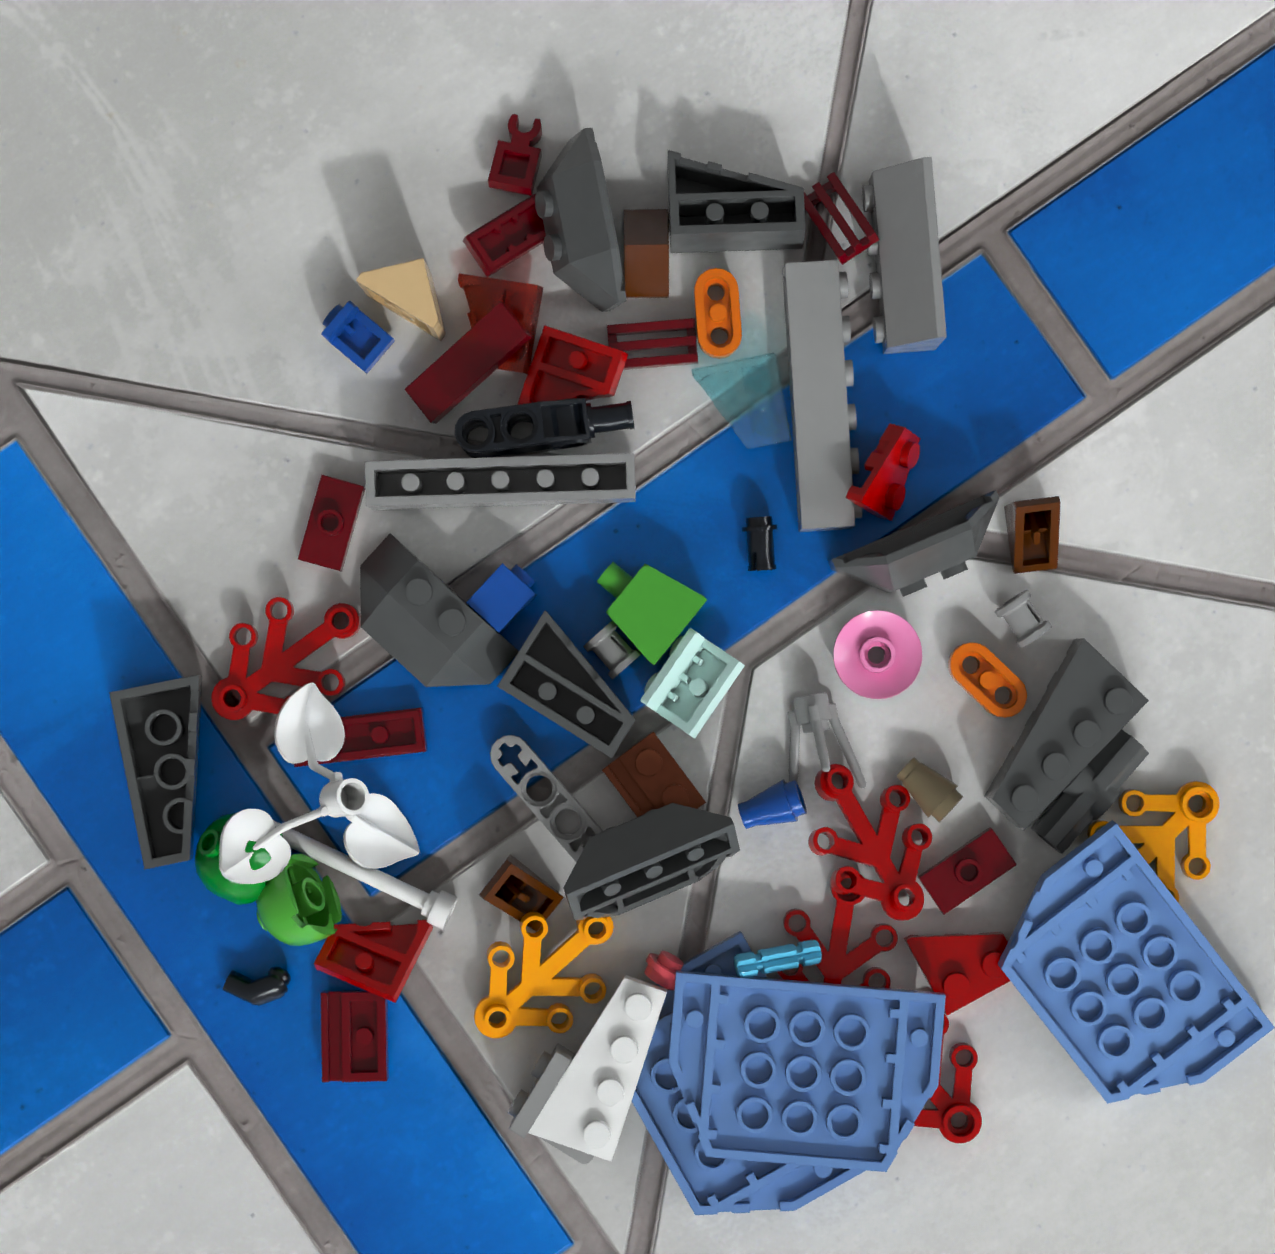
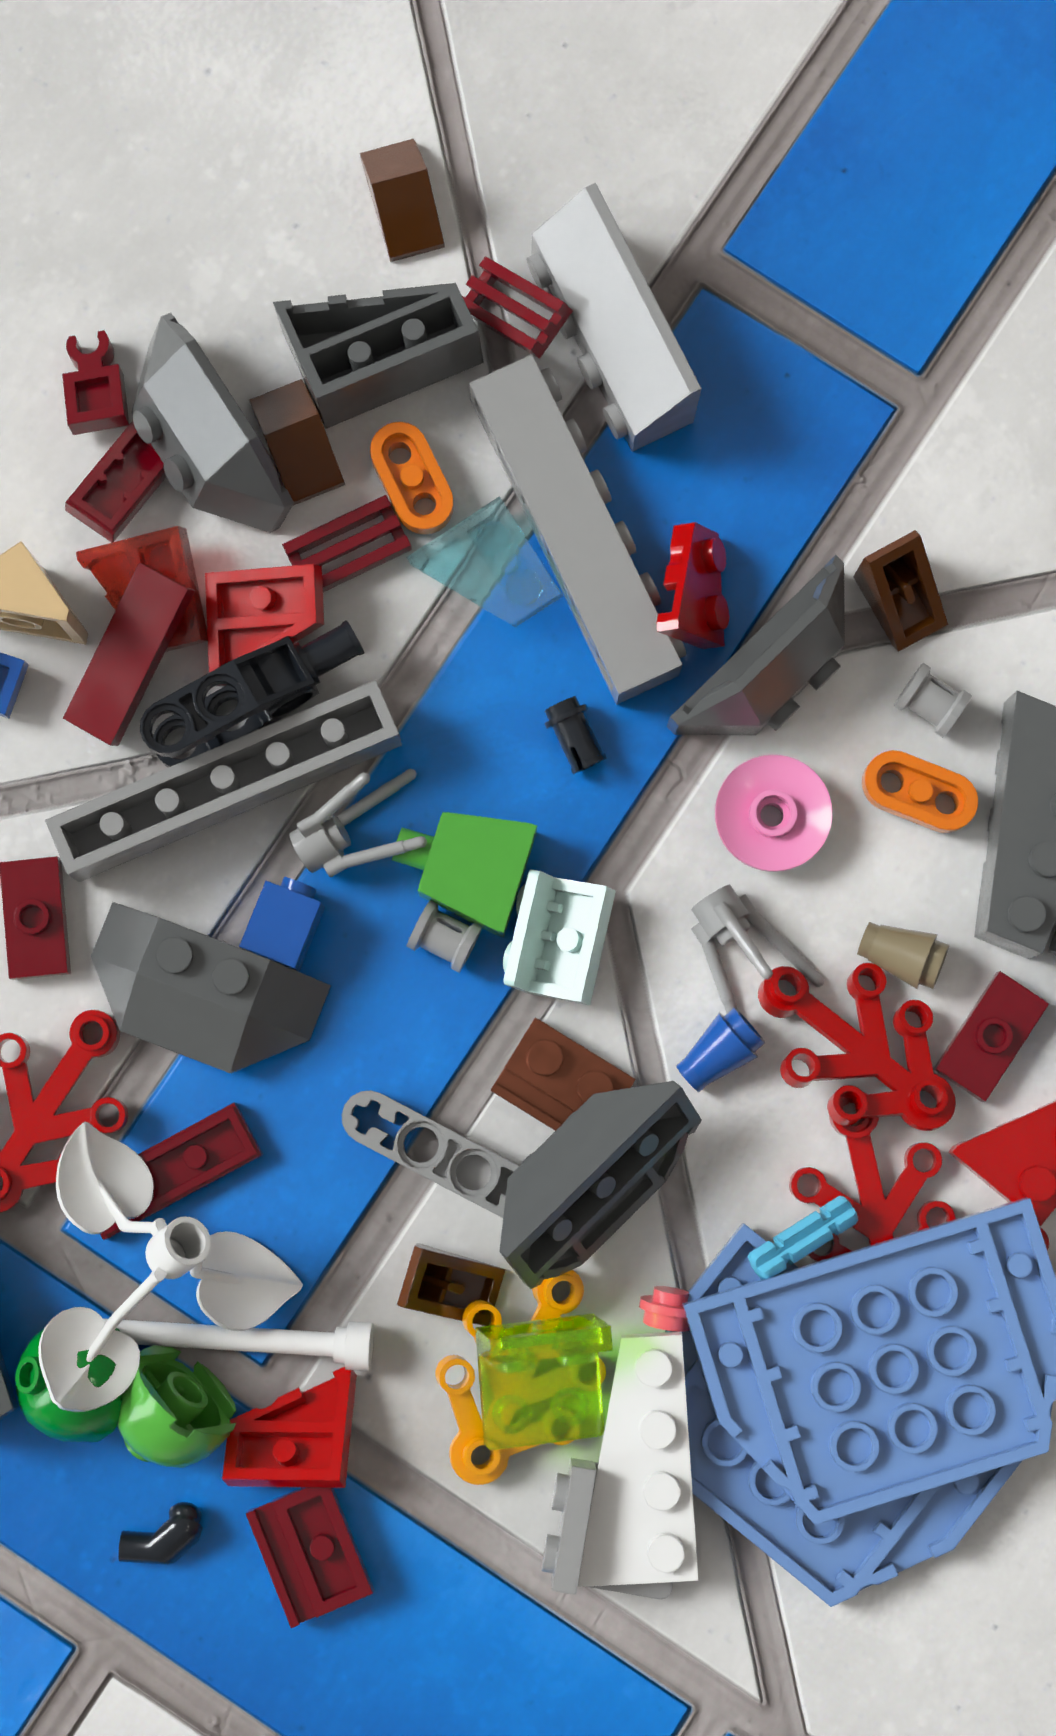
camera: 30 degrees left, 5 degrees down
dark grey wedge [497,610,636,758] -> none
none -> light grey plant [290,769,427,877]
none -> reddish brown slope [360,138,445,262]
none -> clear neon green bracket [475,1314,613,1450]

